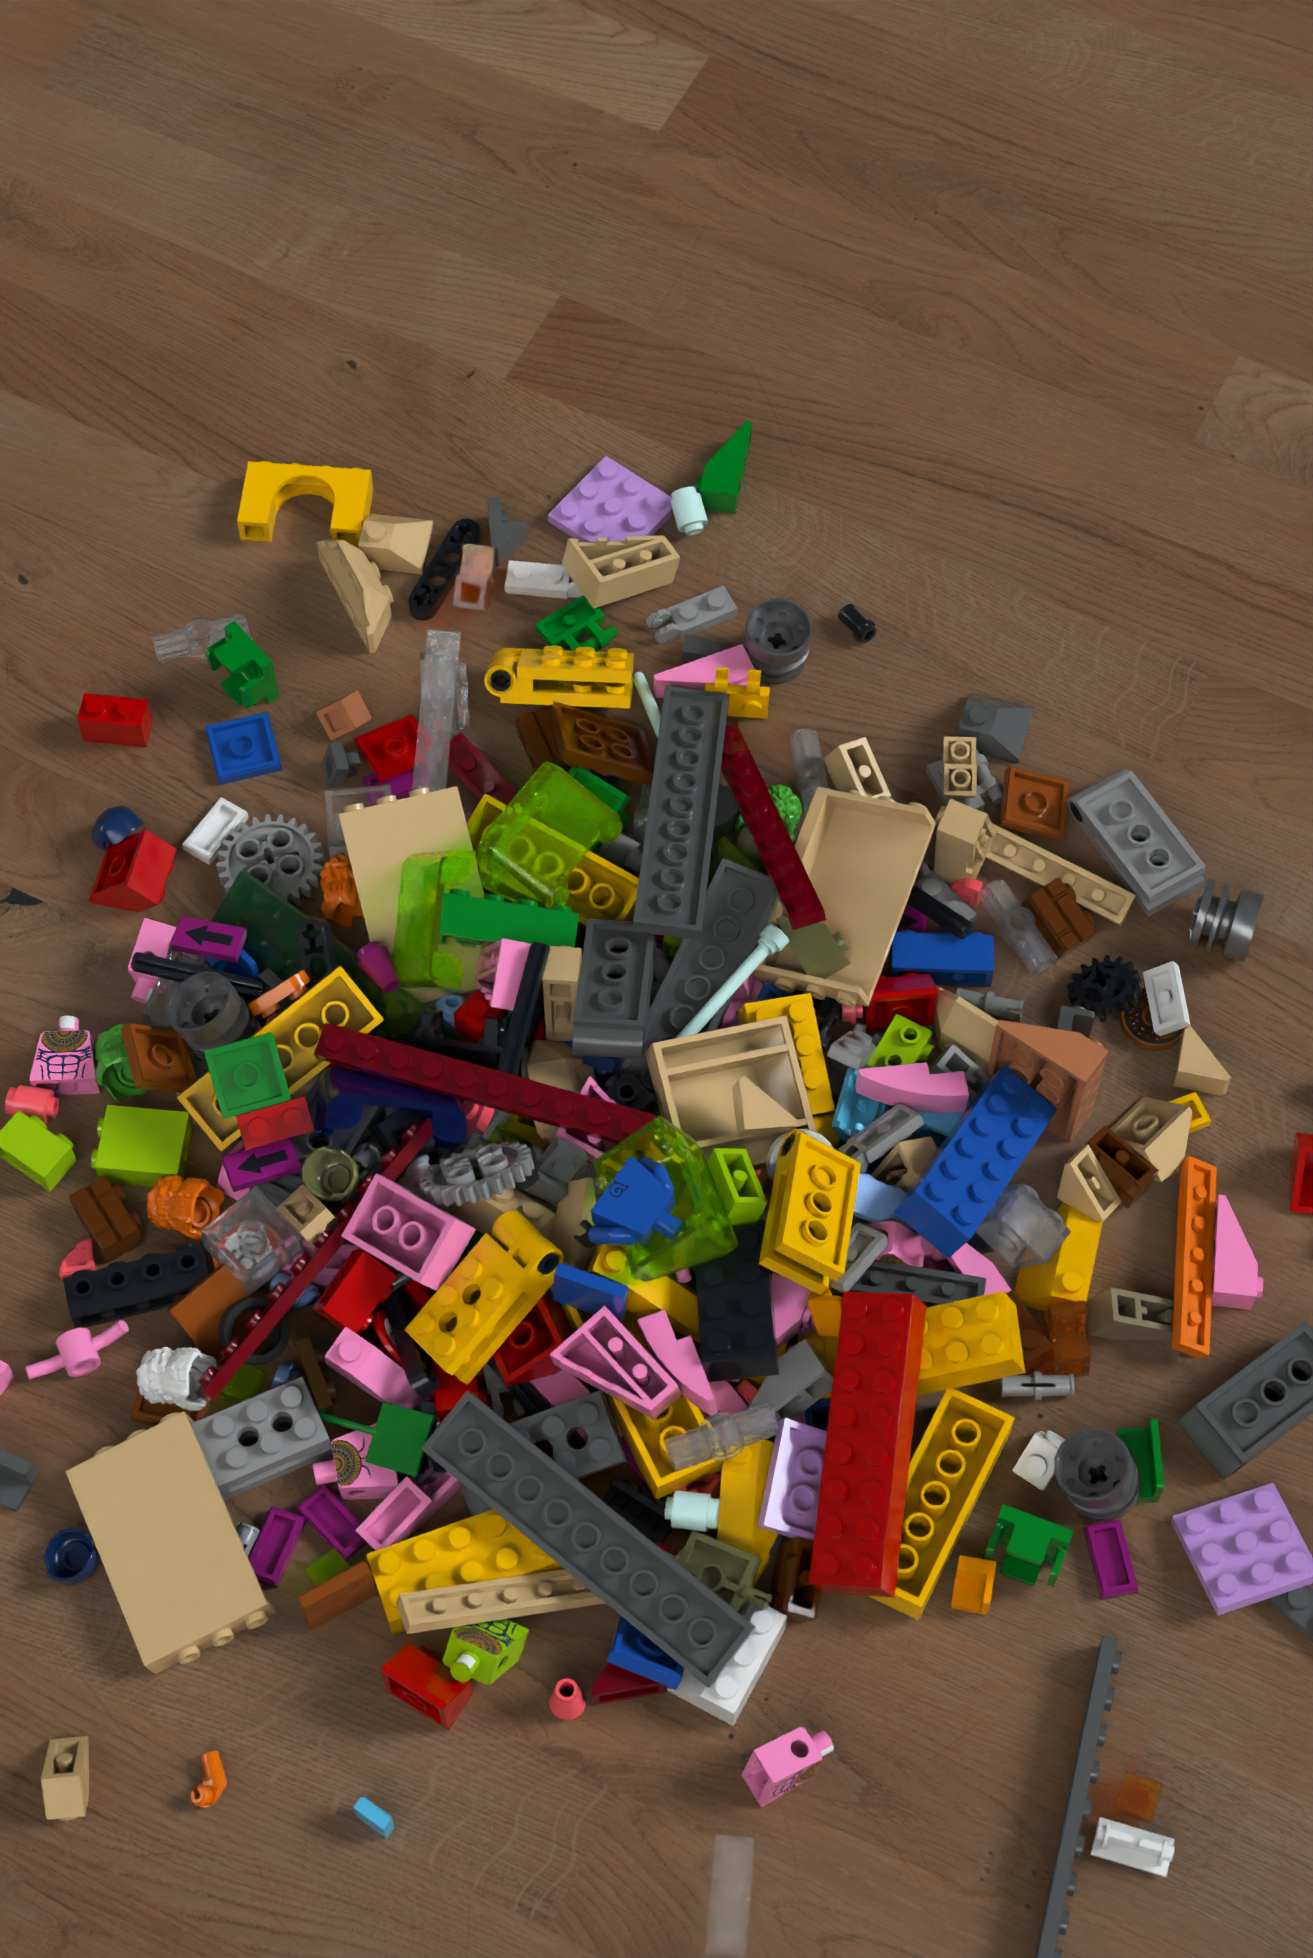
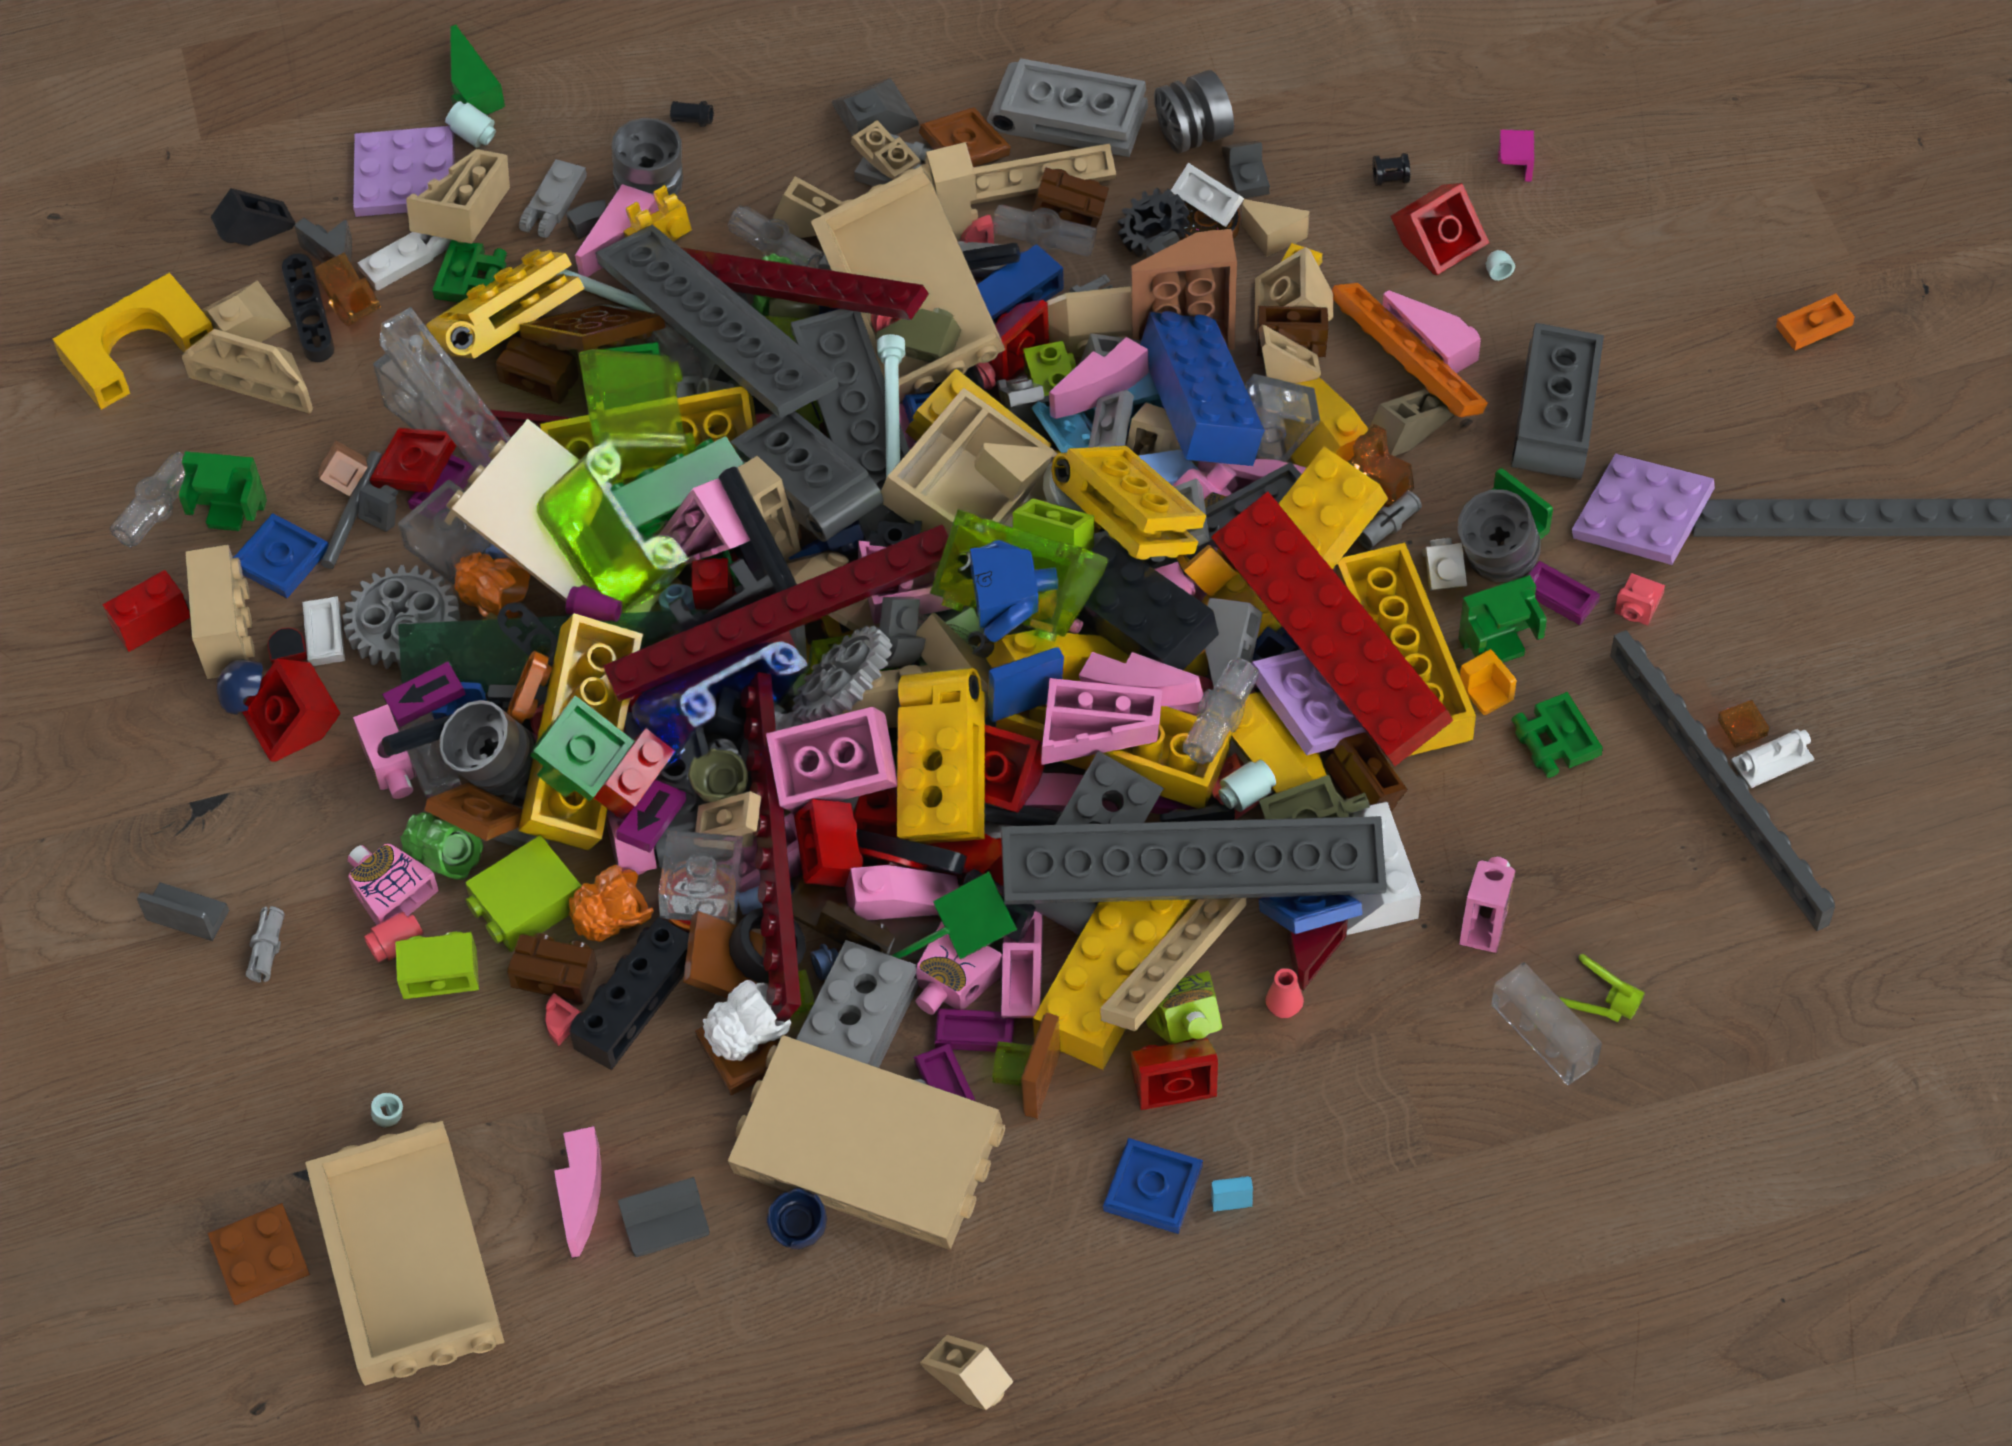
camera: 40 degrees left, 5 degrees down
bright pink piece [25,1320,129,1380] -> none
orange arm [191,1751,227,1808] -> none
none -> tan brick [185,545,255,679]
none -> black slope [211,188,296,246]
none -> black tile [268,628,307,664]
none -> dark grey bar [321,451,382,569]
none -> blue tile [1103,1138,1203,1234]
none -> dark grey slope [1222,141,1270,199]
none -> green plate [1511,692,1603,778]
none -> lime plant [1543,954,1645,1023]
none -> coral bracket [1614,573,1665,625]

